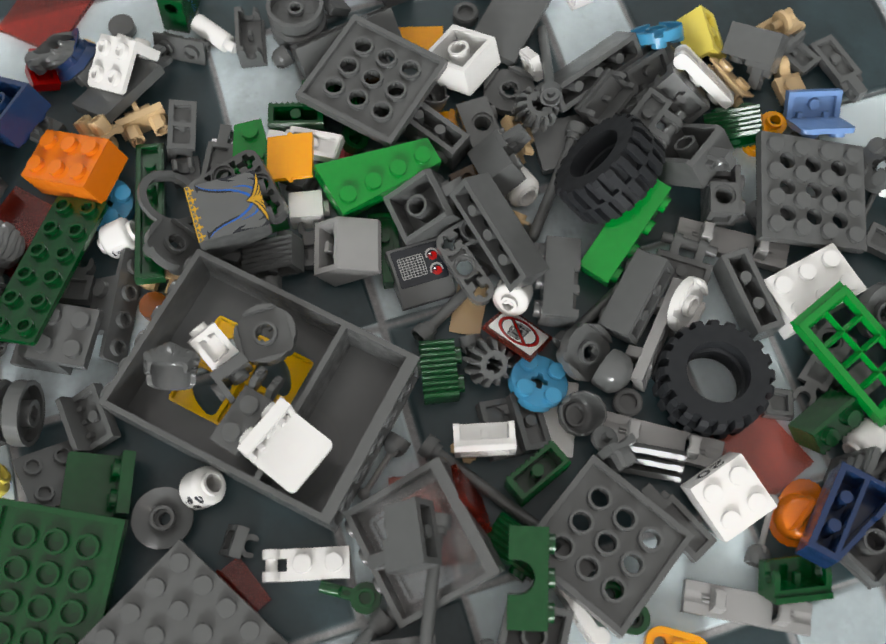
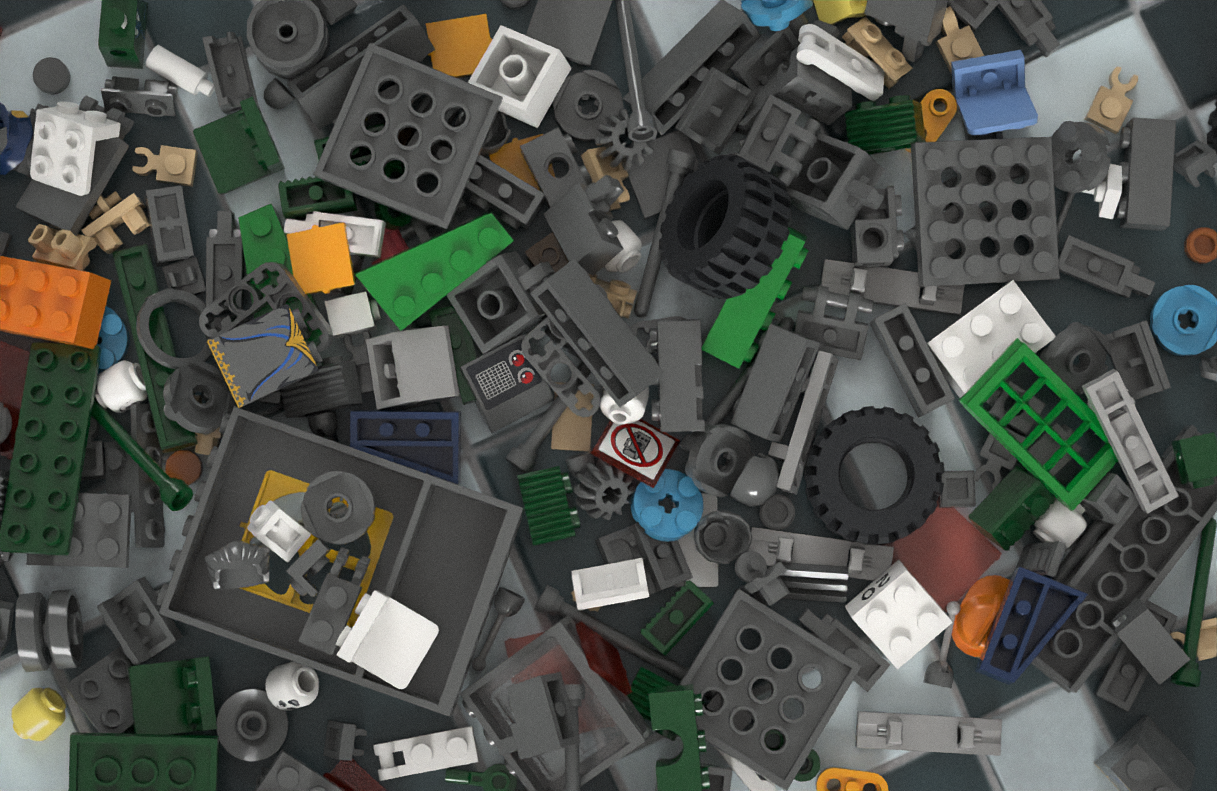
camera: 10 degrees left, 15 degrees up
white tile [519,46,543,82] -> none
white tile [667,276,708,332] -> none
dark green hinge [758,555,834,605] -> none
none -> dark green piece [91,398,193,511]
none -> tan plate [132,145,198,187]
none -> dark green bracket [193,96,285,195]
none -> dark blue wedge [350,410,461,484]

